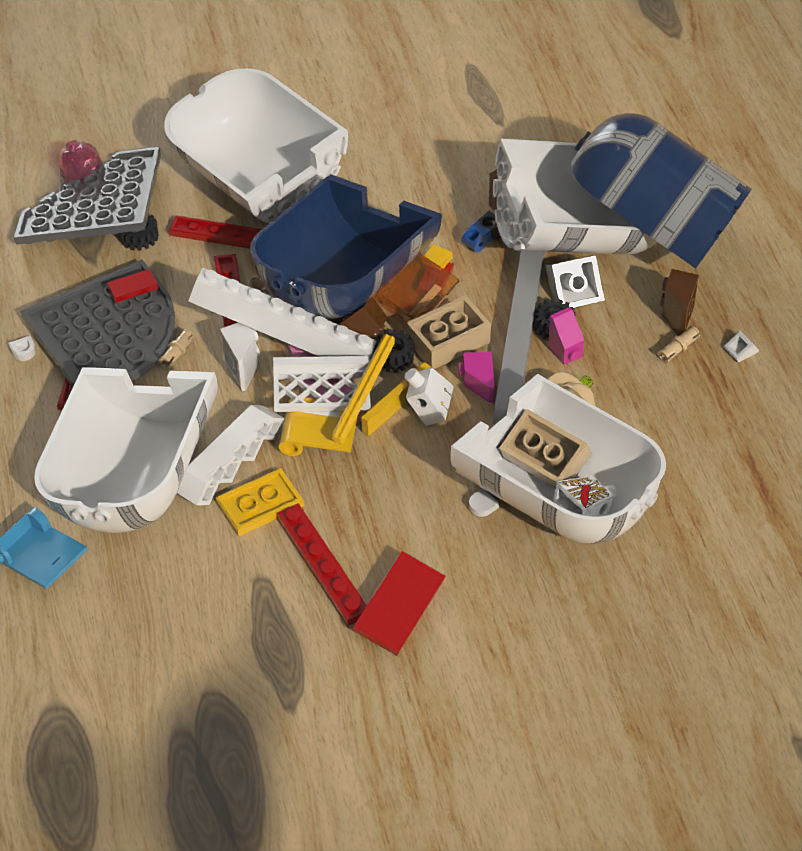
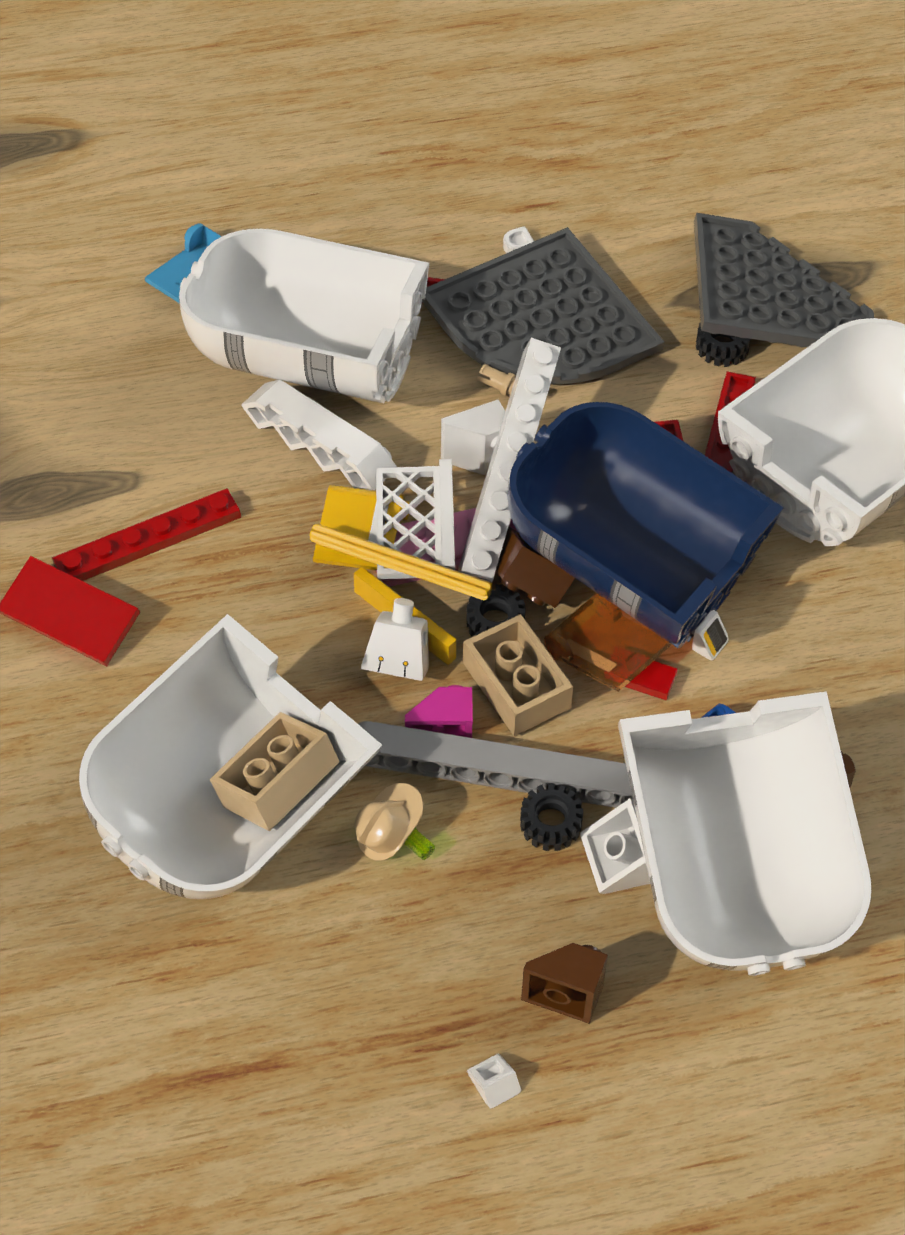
camera: 90 degrees right, 5 degrees up
clear pink cylinder [58,140,102,180] -> none
red tile [107,269,158,303] -> none
yellow tile [216,468,304,536] -> none
yellow tile [422,244,453,271] -> none
dark pink slope [548,307,584,365] -> none
torso [553,476,617,517] -> none
dark blue cylinder [571,113,752,269] -> none
tan pin [657,326,700,364] -> none

